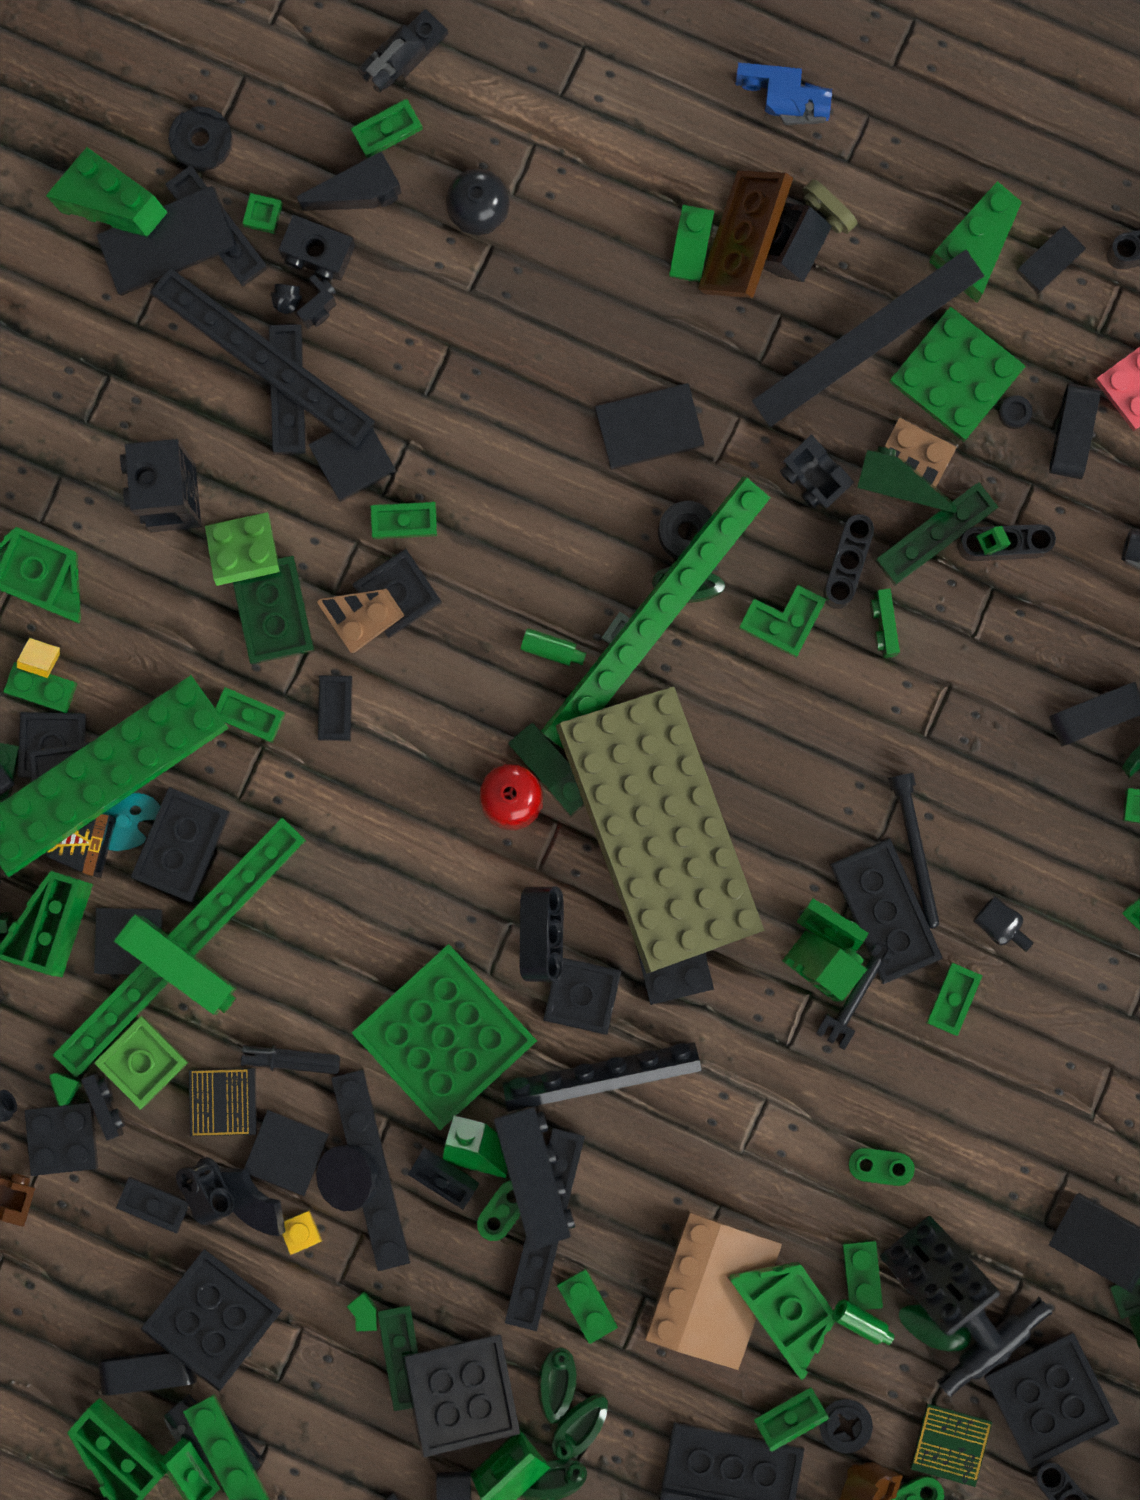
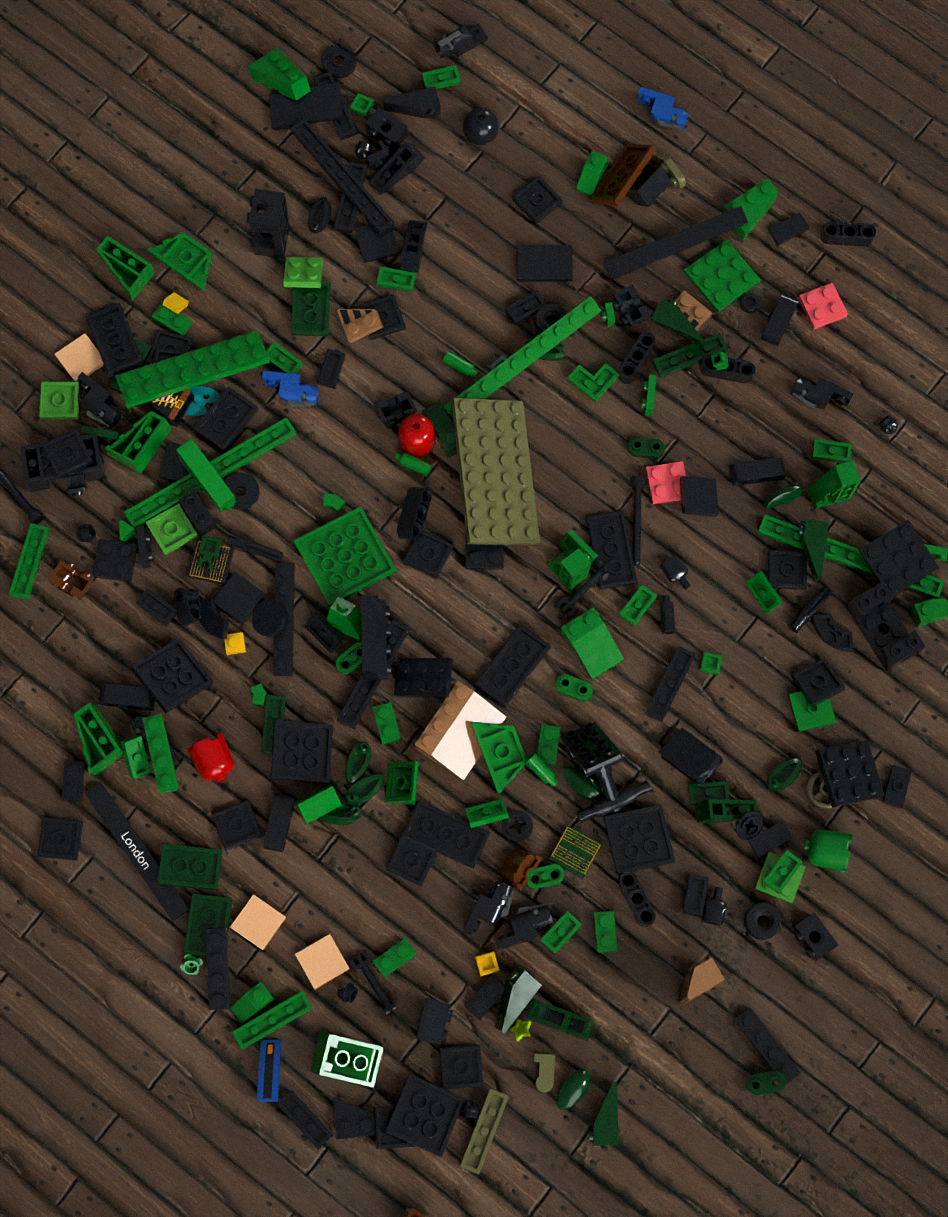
camera: 10 degrees right, 10 degrees down
black plate [502,1042,702,1112] -> none
none -> black brick [179,490,217,537]
none -> red cylinder [187,733,234,783]
none -> dark green plate [198,535,223,571]
none -> black tile [225,473,260,511]
none -> blue plate [262,371,318,407]
none -> black arm [308,197,331,233]
none -> green piece [323,494,345,514]
none -> black slope [369,142,425,194]
none -> black cylinder [374,391,417,429]
none -> green slope [385,761,419,805]
none -> black plate [394,658,453,698]
none -> green cylinder [395,452,433,477]
none -> black slope [401,220,427,273]
none -> black tile [474,624,551,708]
none -> black plate [506,291,547,325]
none -> black tile [512,176,563,225]
none -> green slope [560,607,624,680]
none -> green plate [601,302,615,327]
none -> dark green plate [627,437,665,459]
none -> coral plate [645,461,686,505]
none -> black plate [645,646,696,723]
none -> black cylinder [660,595,676,634]
none -> black tile [680,476,719,517]
none -> green tile [699,652,722,675]

